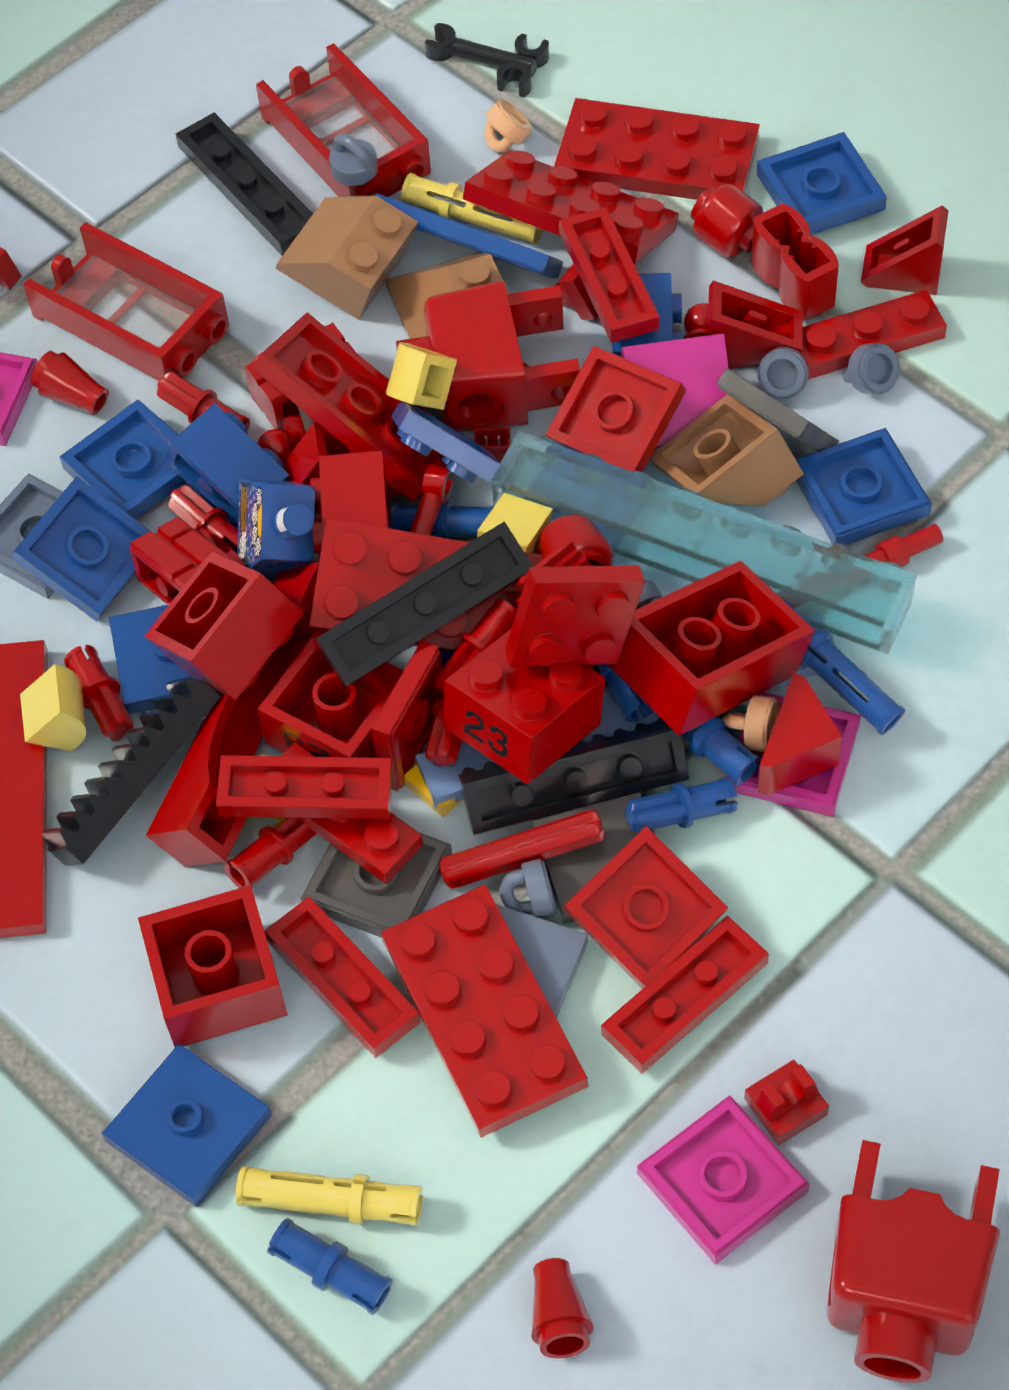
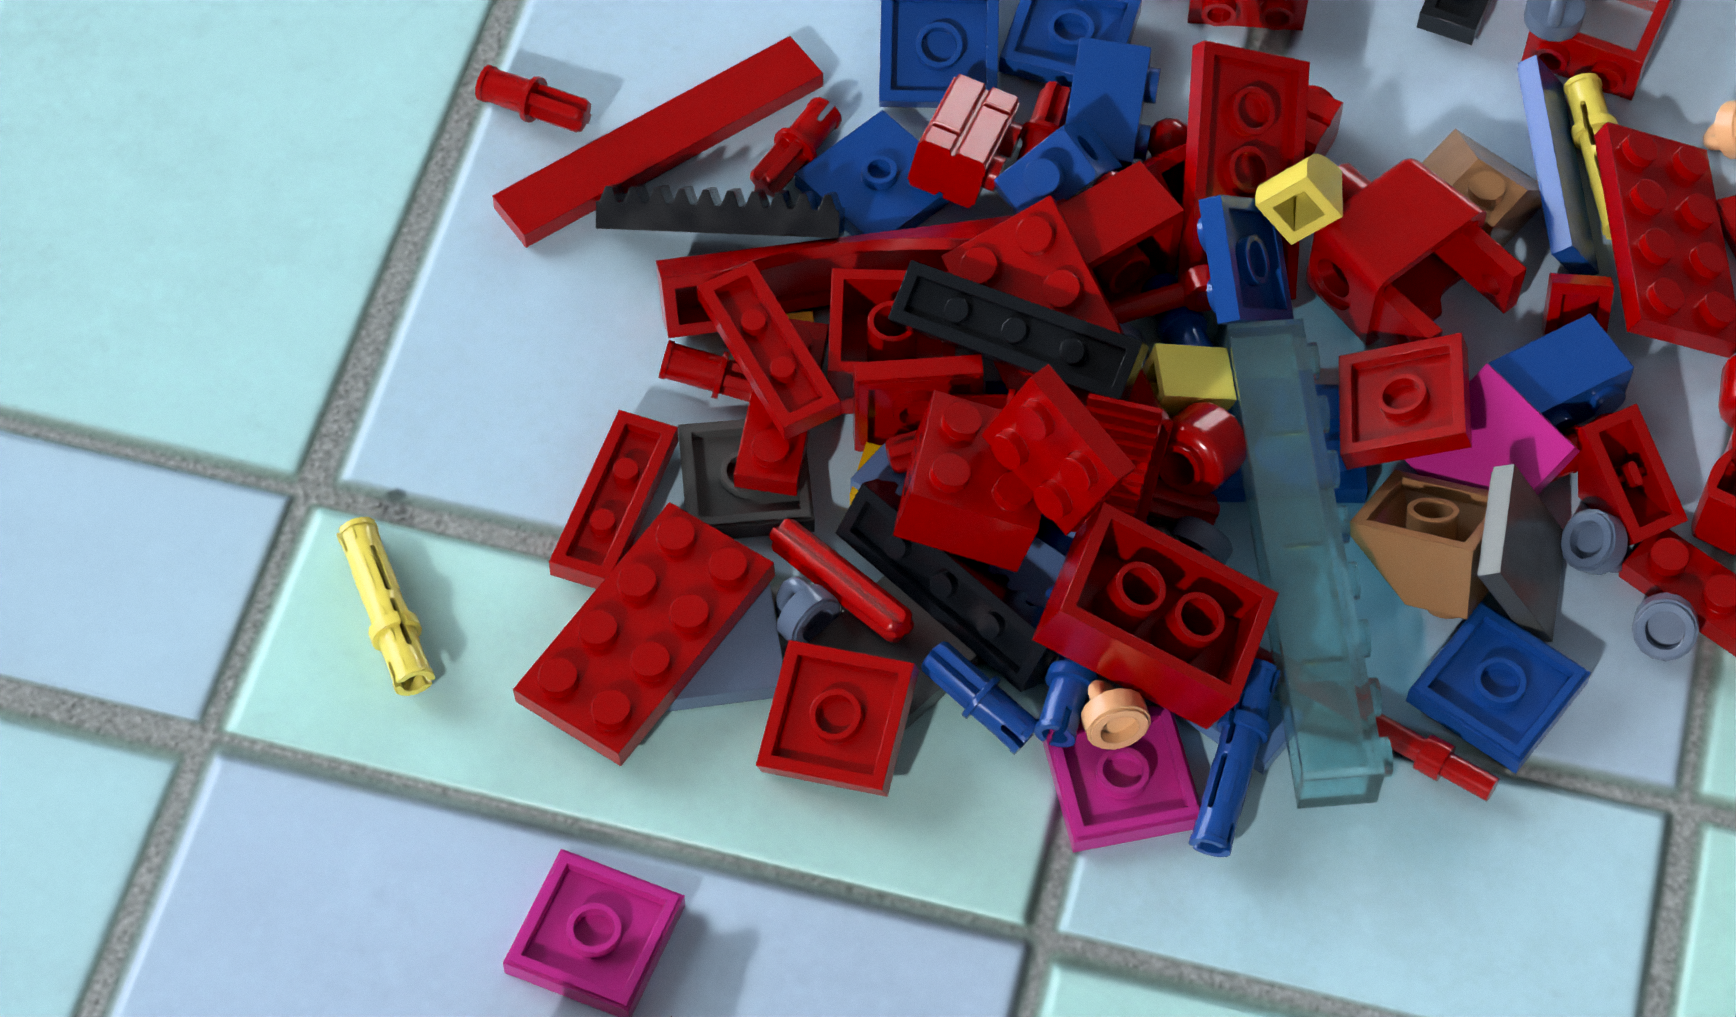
camera: 55 degrees right, 0 degrees up
light yellow brick [20,664,86,752] -> none
blue plate [102,1044,272,1207] -> none
red brick [138,885,288,1047] -> none
red brick [144,551,304,700] -> none
red axle [156,372,250,431] -> none
blue pin [267,1218,393,1315] -> none
medium nougat slope [275,196,418,320] -> none
red piece [474,428,511,467] -> none
red cone [531,1258,594,1359] -> none
red plate [559,207,660,343] -> none
red plate [601,915,769,1074] -> none
red tile [744,1059,829,1146] -> none
red slope [758,673,842,796] -> none

